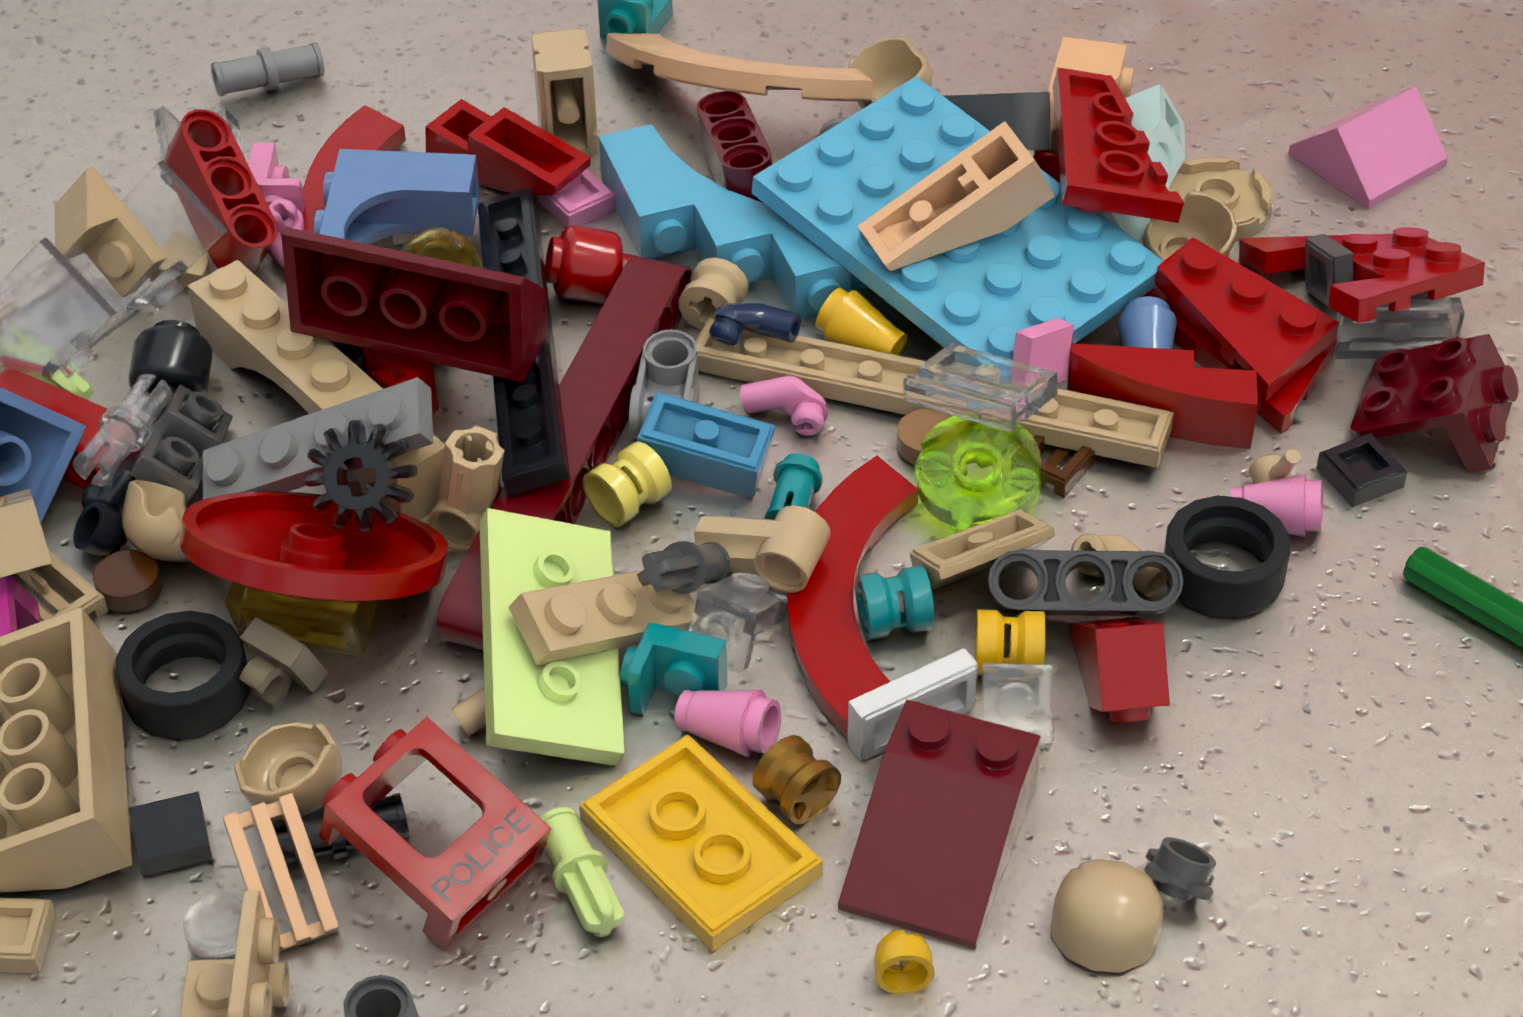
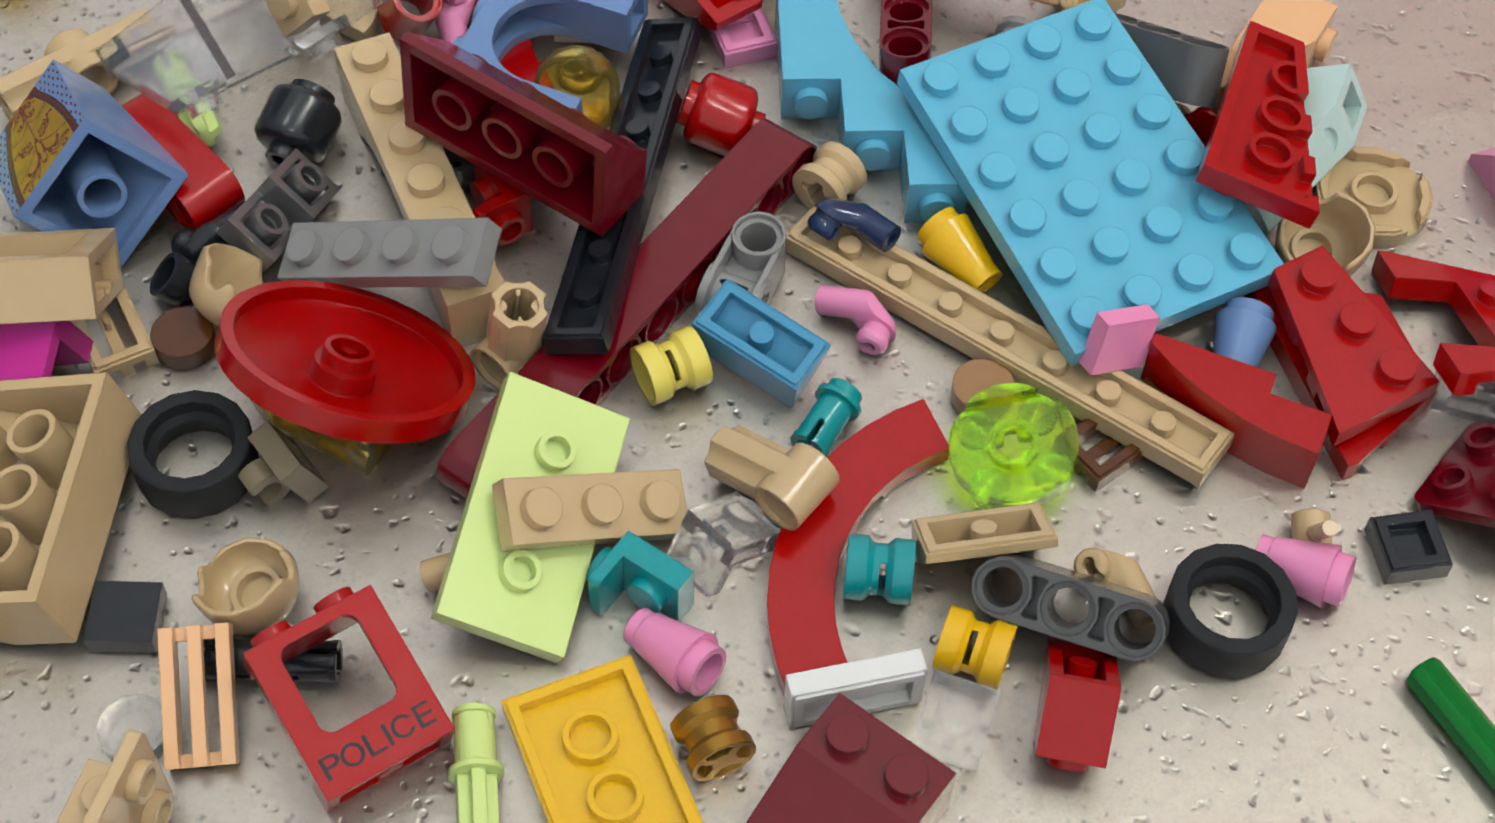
camera: 15 degrees right, 10 degrees up
clear pin [73,374,173,486] -> none
black gear [304,420,418,532] -> none
dark grey axle [637,541,730,594] -> none
light nougat slope [858,121,1055,272] -> none
clear plate [903,343,1058,432] -> none
dark grey tile [1305,234,1354,312] -> none

